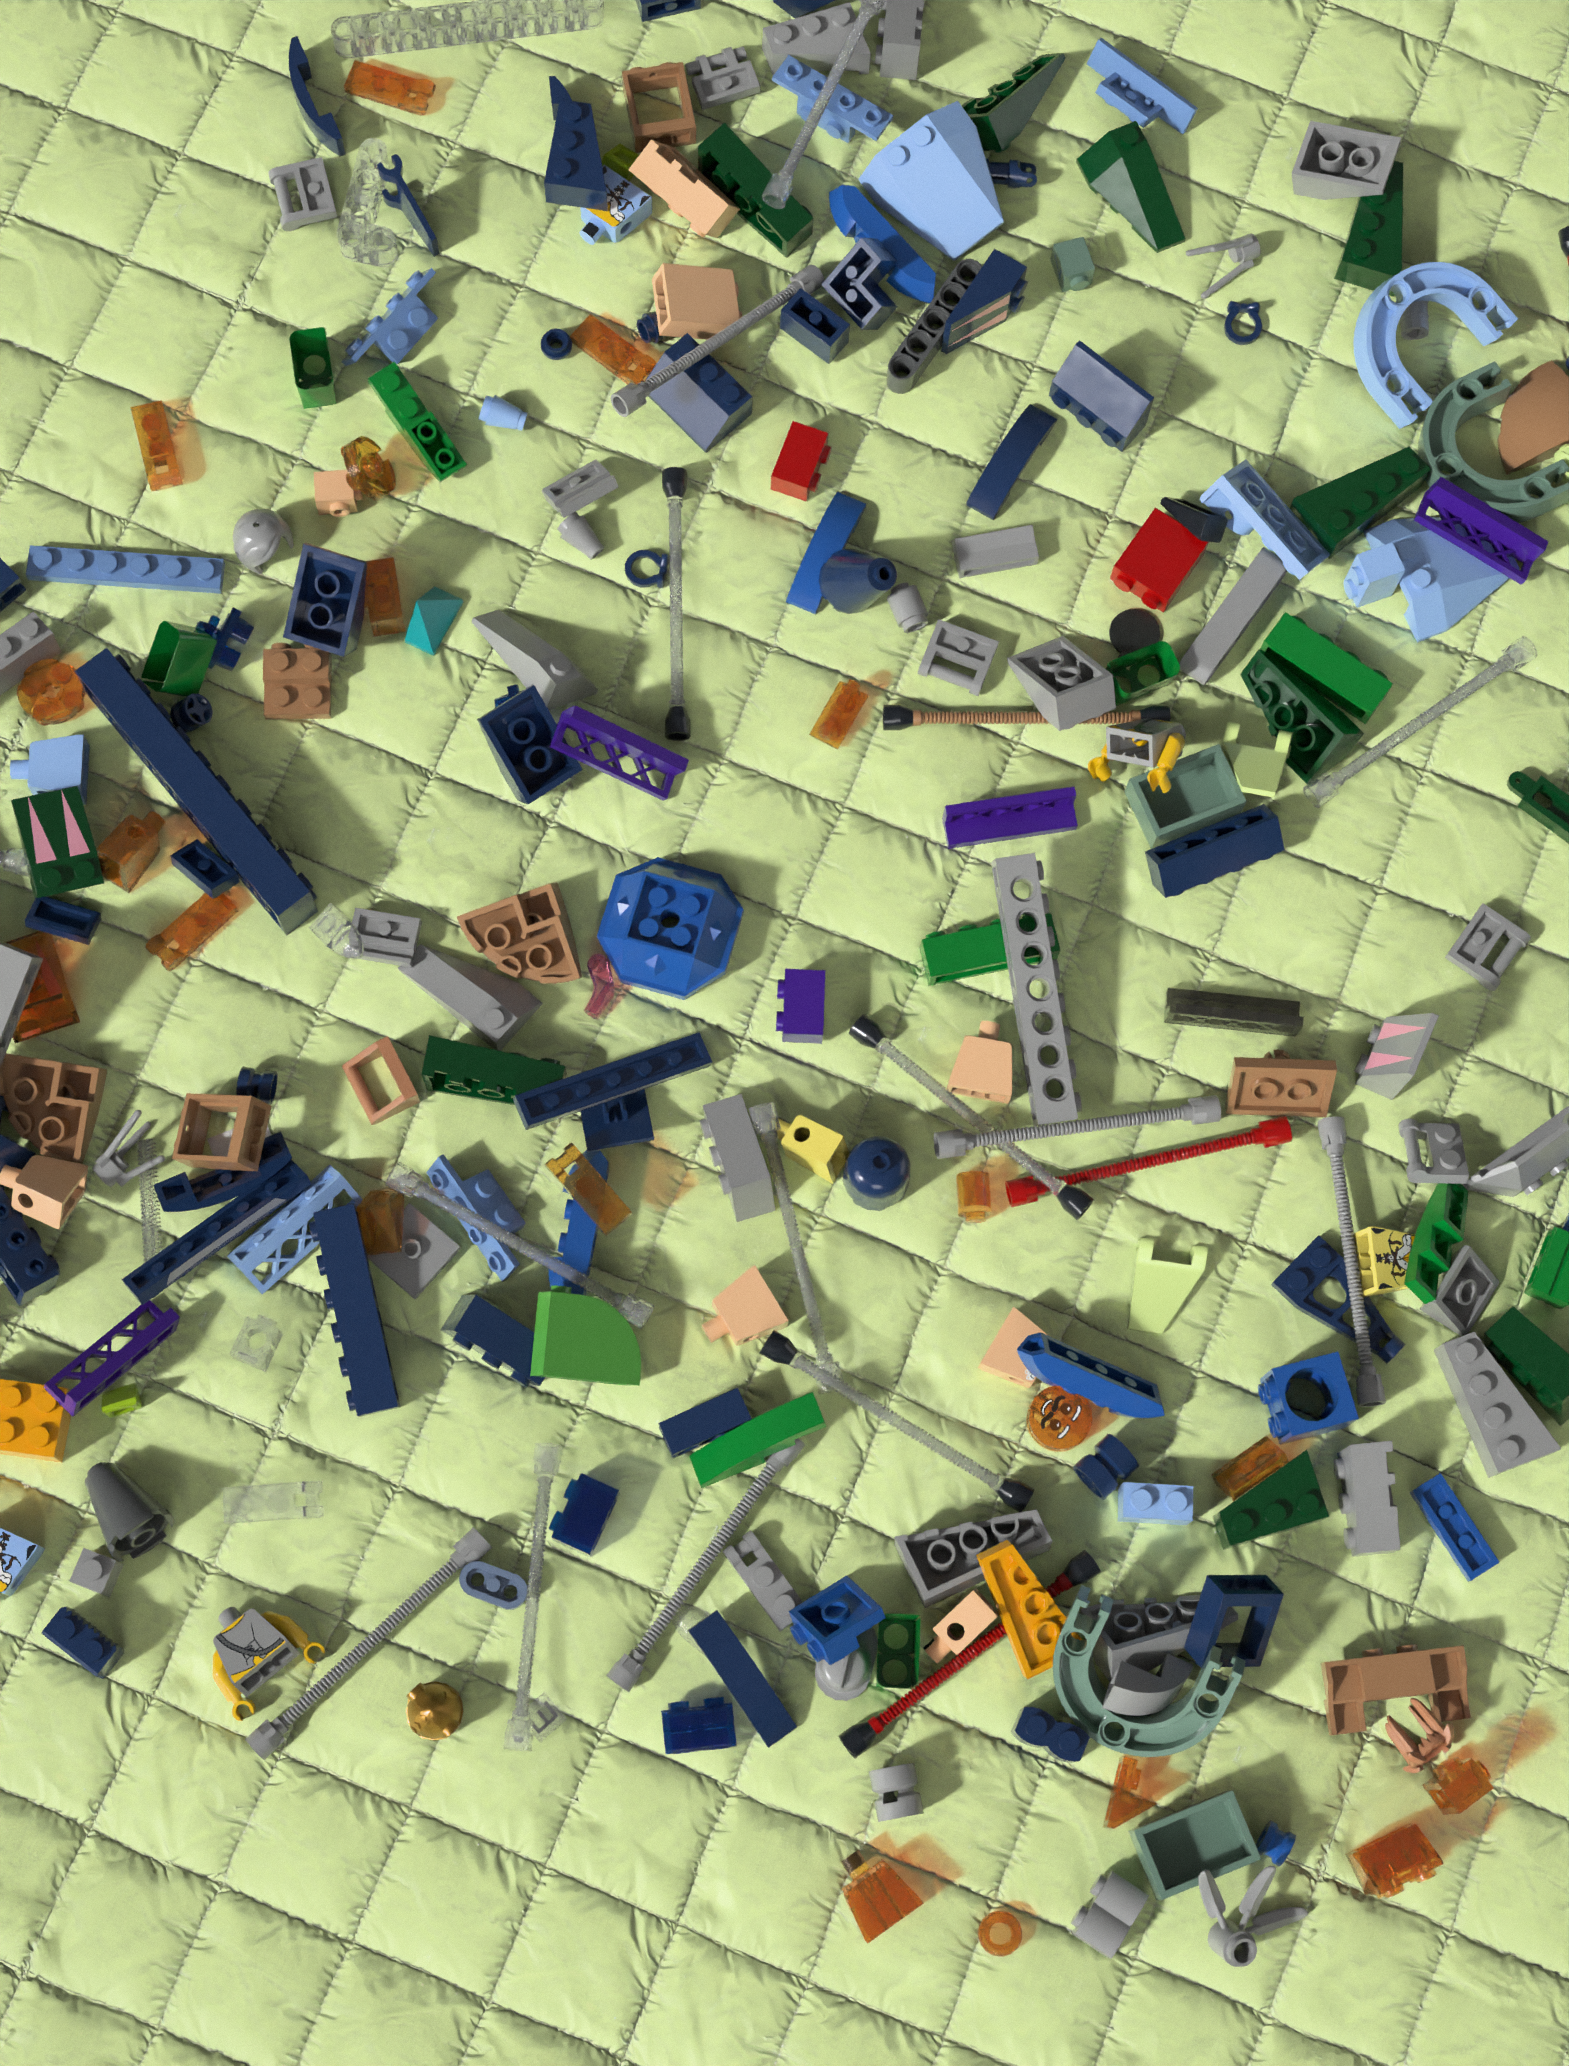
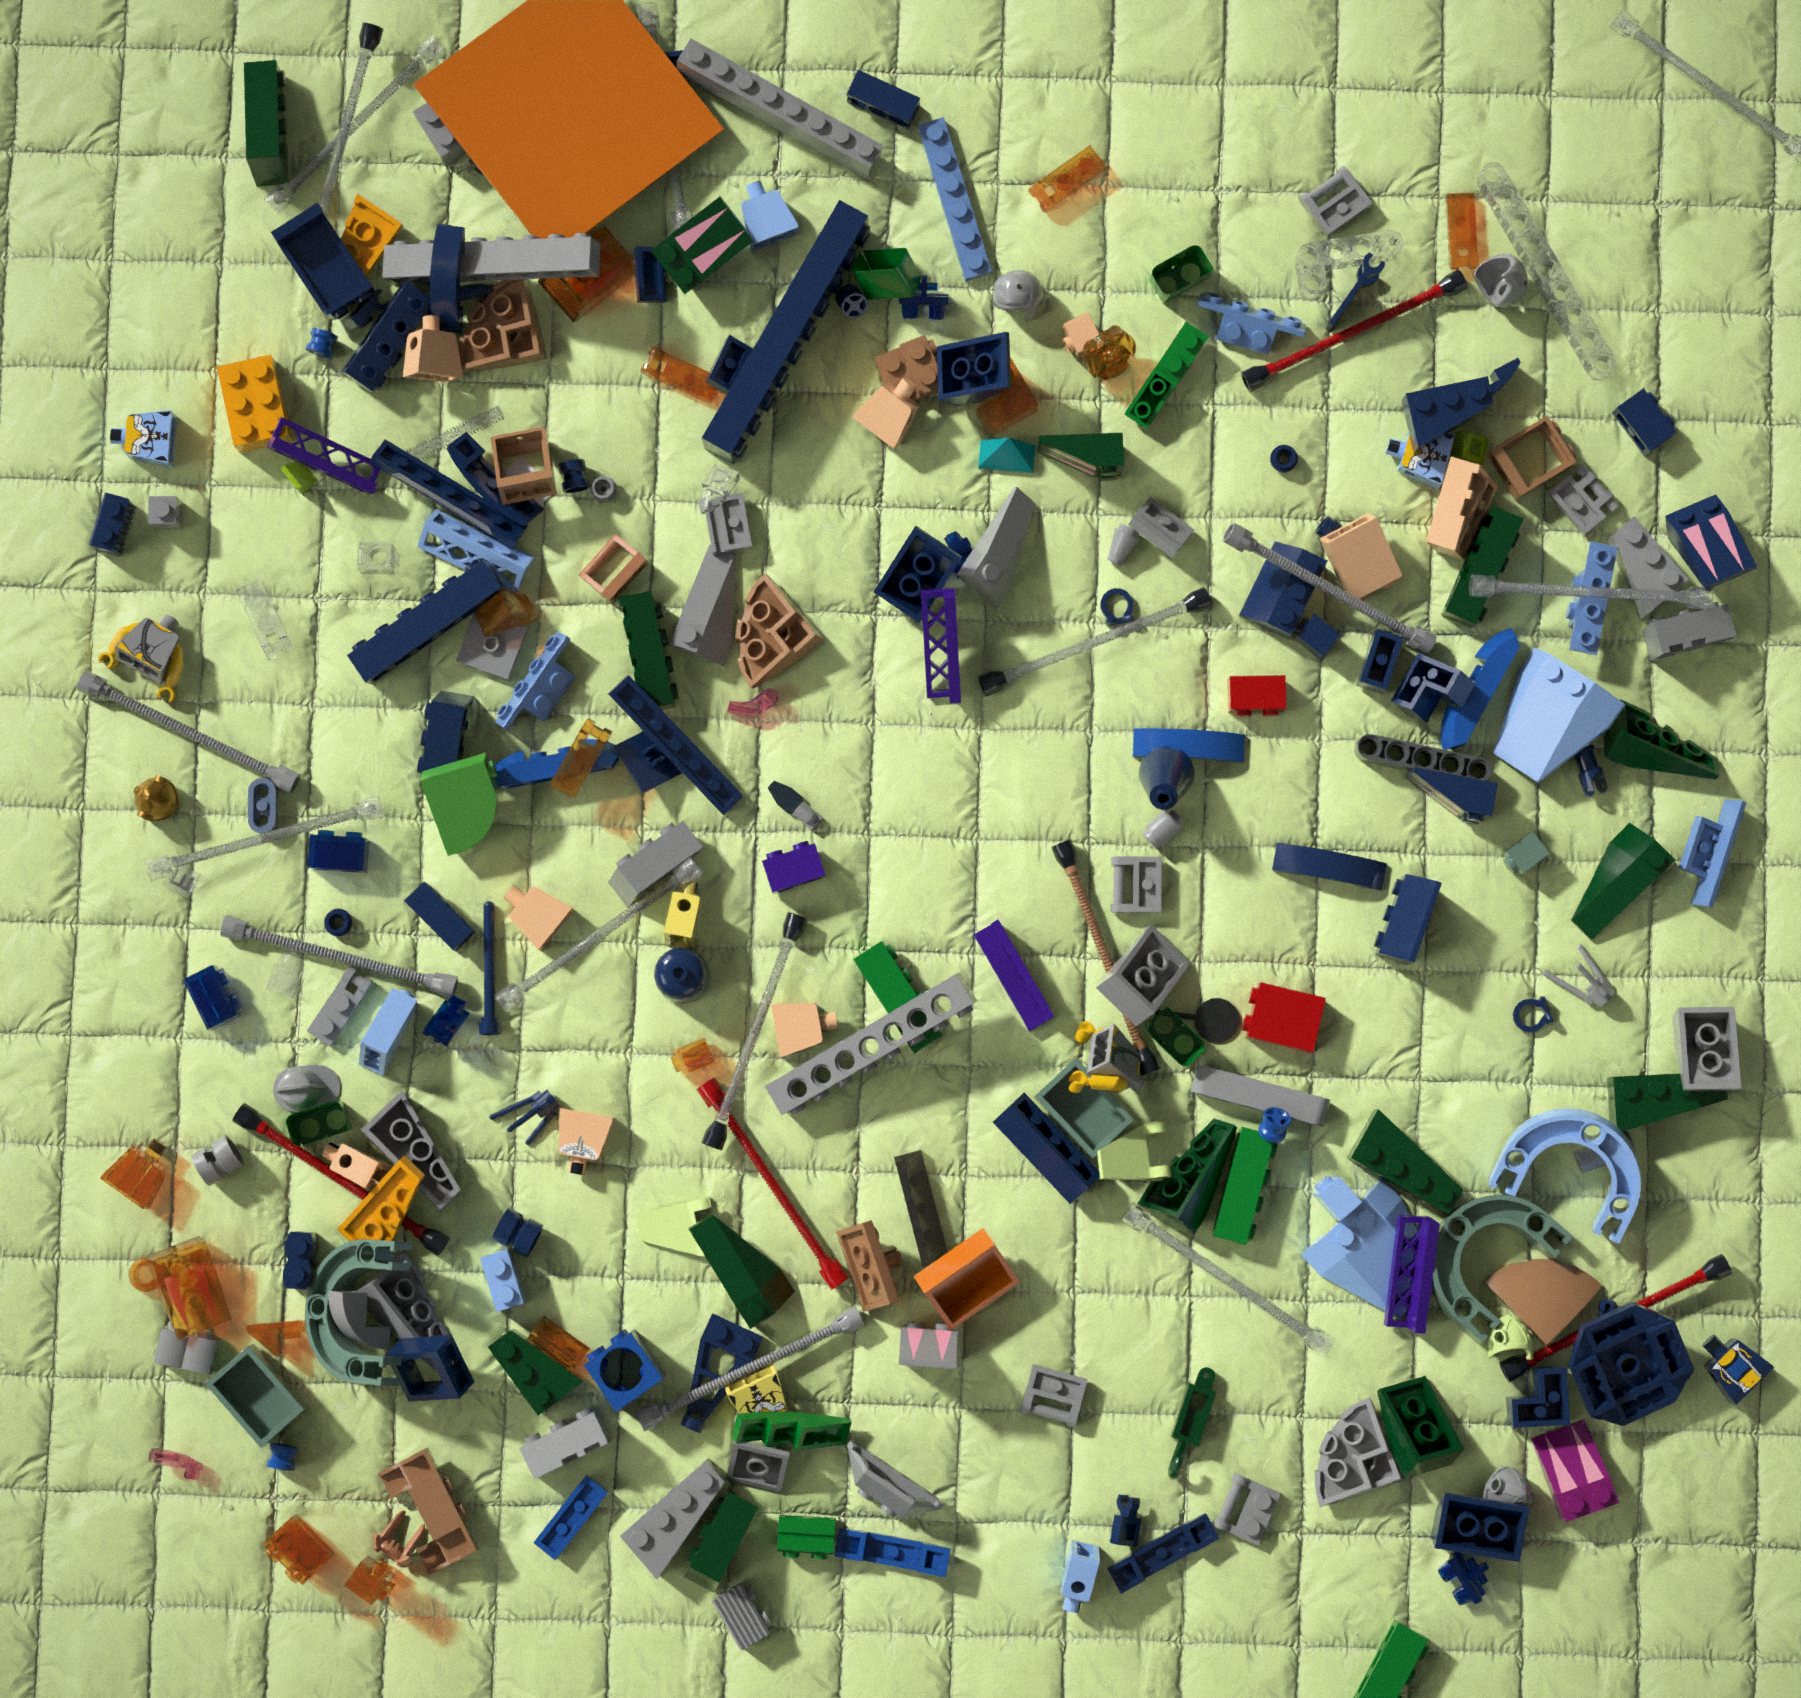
camera: 75 degrees right, 10 degrees up
clear orange plate [17,659,85,726] -> none
dark grey cone [85,1462,174,1562] -> none
light grey plant [92,1110,165,1187] -> none
clear orange torso [97,811,166,893] -> none
dark blue slope [289,36,346,156] -> none
clear hose [386,1162,655,1329] -> none
light blue cone [479,395,528,431] -> none
clear orange plate [570,314,657,385] -> none
blue piece [597,857,744,1000] -> none
dark blue slope [688,1610,797,1748] -> none
green slope [689,1392,827,1488] -> none
clear hose [760,1330,1034,1512] -> none
blue plate [789,1575,885,1666] -> none
clear orange hinge [809,679,868,750] -> none
light grey hose [933,1095,1221,1159] -> none
light grey piece [952,525,1039,579] -> none
blue brick [1017,1332,1165,1419] -> none
clear orange head [1026,1386,1092,1452] -> none
black slope [1160,497,1228,543] -> none
light grey plant [1198,1866,1308,1967] -> none
light blue plate [1200,460,1330,580] -> none
light grey plate [1398,1118,1469,1184] -> none
none -> clear orange slope [146,1236,232,1340]
none -> clear pink arm [149,1448,203,1480]
none -> dark blue plate [324,909,353,937]
none -> light blue slope [358,988,417,1076]
none -> clear blue hips [422,995,470,1047]
none -> dark blue piece [479,901,501,1035]
none -> dark blue plant [489,1090,560,1145]
none -> light grey plate [590,475,617,503]
none -> dark green wedge [688,1213,795,1329]
none -> black piece [768,781,823,831]
none -> light nougat torso [852,377,919,449]
none -> orange piece [913,1228,1020,1330]
none -> dark green slope [1037,432,1124,481]
none -> red hose [1241,270,1468,392]
none -> blue wheel [1258,1107,1291,1143]
none -> dark blue brick [1294,614,1340,660]
none -> light grey piece [1473,254,1528,308]

